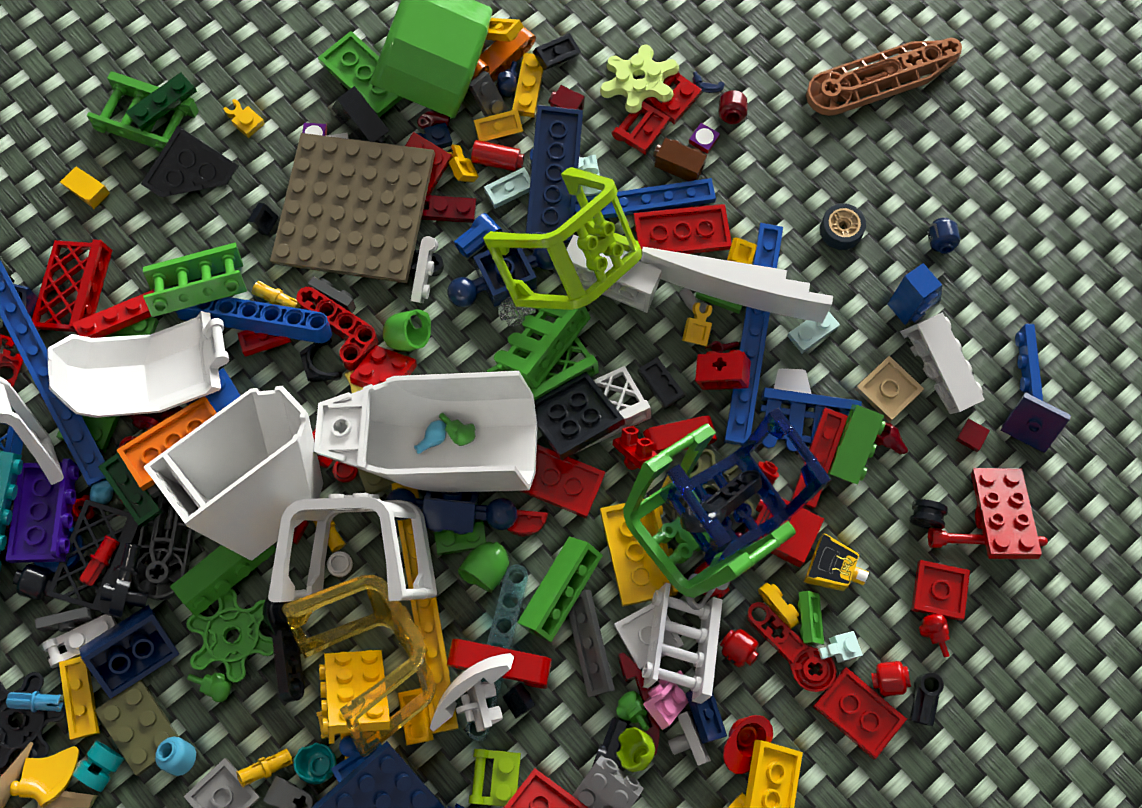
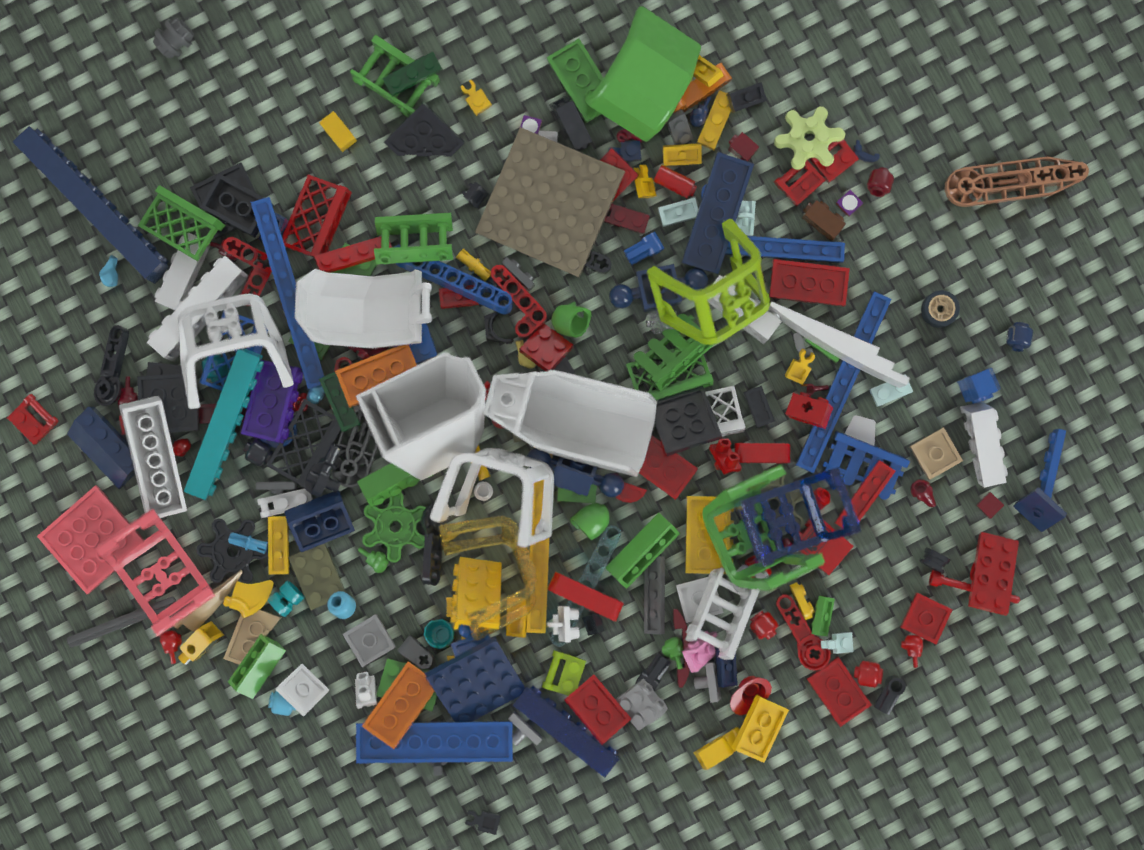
camera: 20 degrees right, 15 degrees up
red axle [79,535,120,586] -> none
yellow pin [236,749,293,787] -> none
white plate [411,236,439,303] -> none
medium azure animal [414,420,446,454] -> none
white slope [430,653,514,732] -> none
bright green piece [439,413,476,446] -> none
lime hair [616,727,655,773] -> none
black beam [680,470,762,533] -> none
yellow plate [727,237,757,264] -> none
torso [804,534,869,591] -> none
bright green brick [828,404,885,485] -> none

